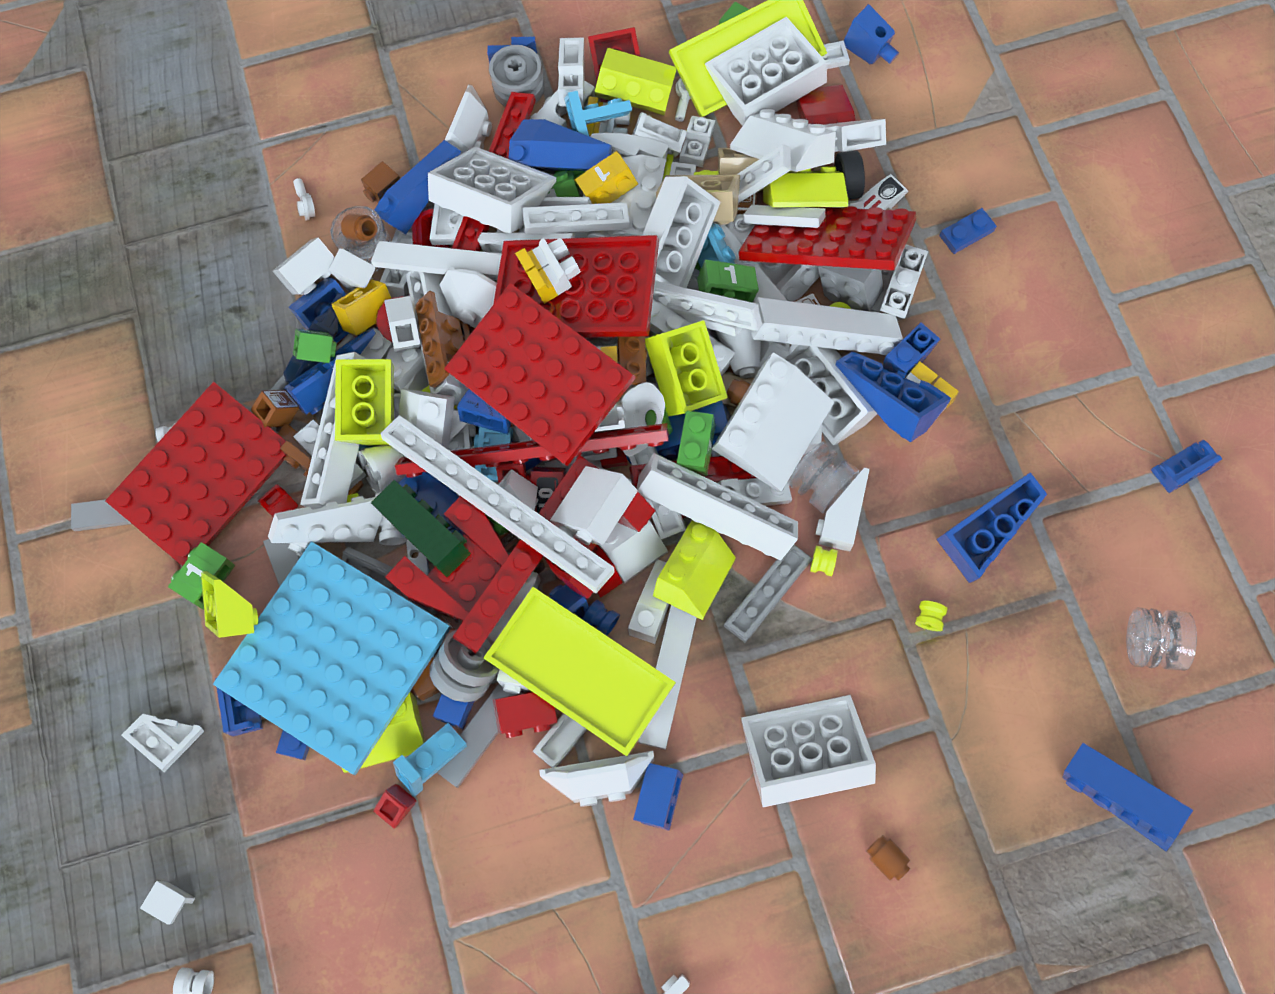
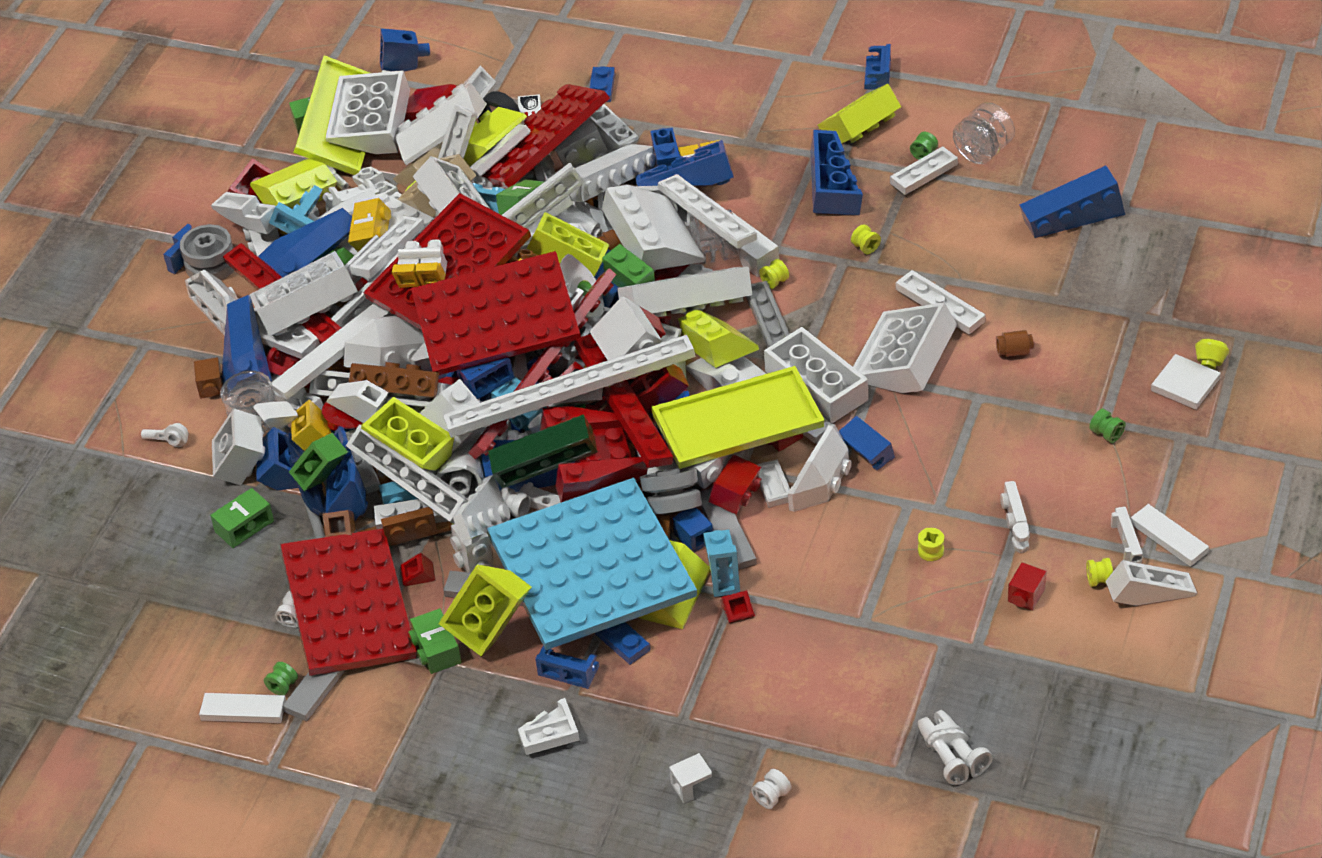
camera: 55 degrees left, 25 degrees down
dark orange brick [341,214,377,241] -> none
none -> white tile [199,693,286,723]
none -> bright green brick [210,488,274,548]
none -> bright green wheel [263,662,298,695]
none -> white tile [658,174,757,249]
none -> white brick [764,327,868,423]
none -> neon yellow slope [817,83,901,143]
none -> white plate [890,146,958,195]
none -> white plate [896,270,986,334]
none -> bright green wheel [910,131,938,160]
none -> neon yellow wheel [918,527,944,561]

